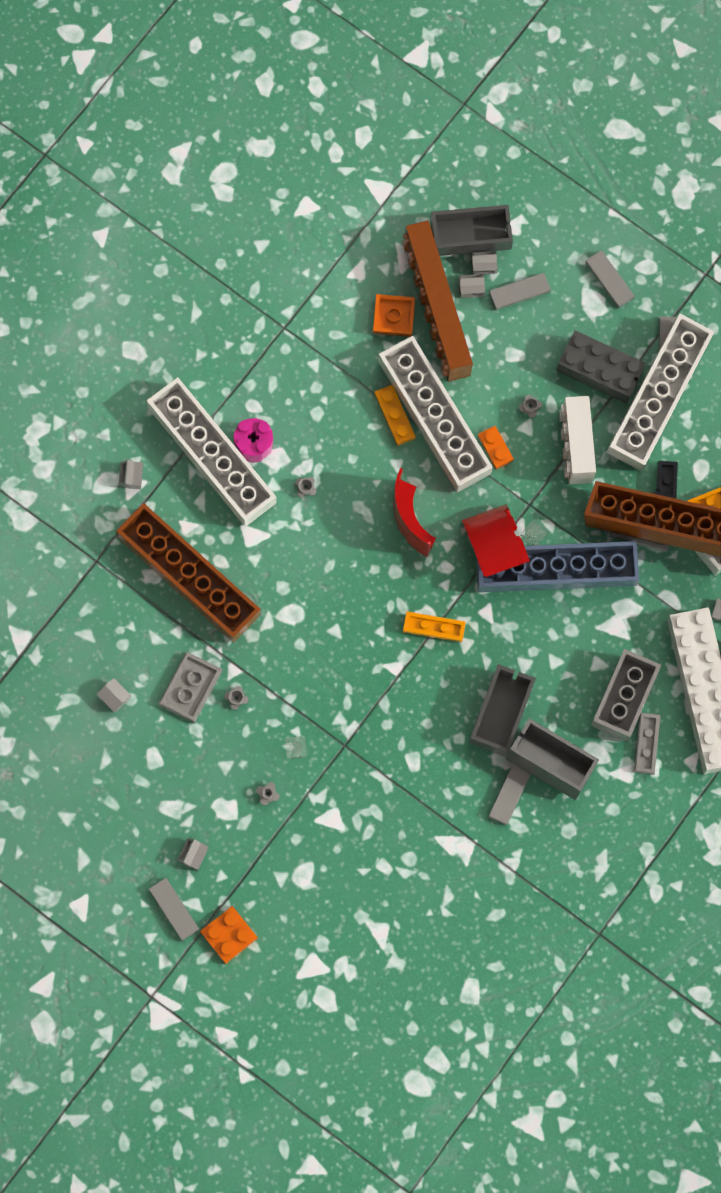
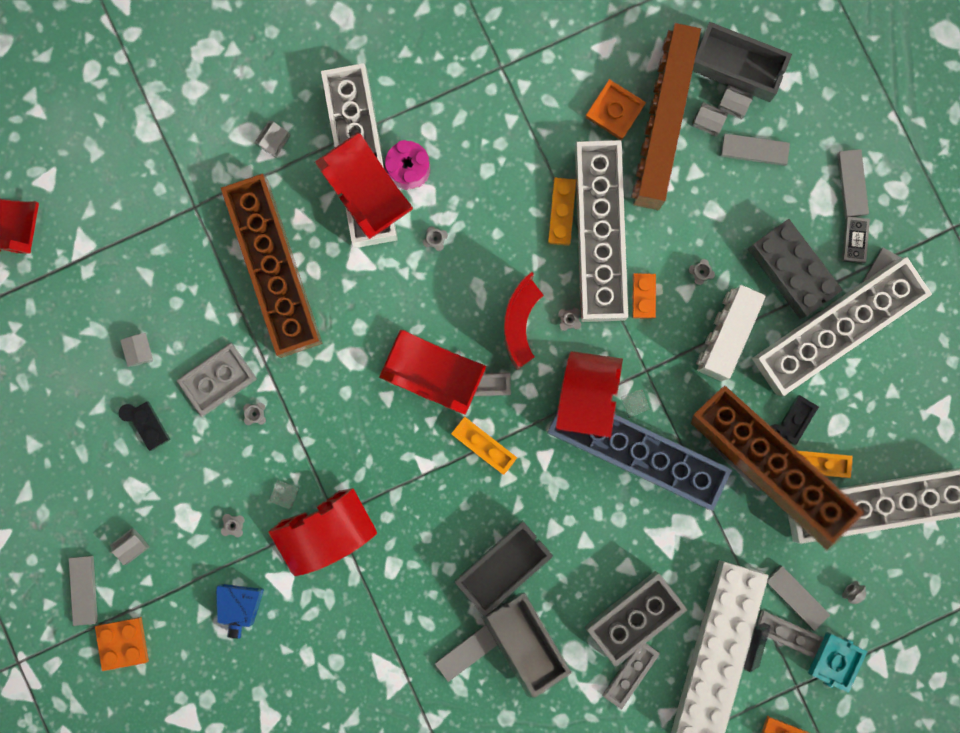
camera: 40 degrees right, 10 degrees up
none -> black hinge [118,401,170,451]
none -> blue torso [216,584,264,639]
none -> red panel [268,488,377,576]
none -> red panel [315,132,413,239]
none -> red panel [379,330,486,415]
none -> light grey tile [474,373,511,396]
none -> light grey plate [558,308,581,331]
none -> tile [842,217,870,264]

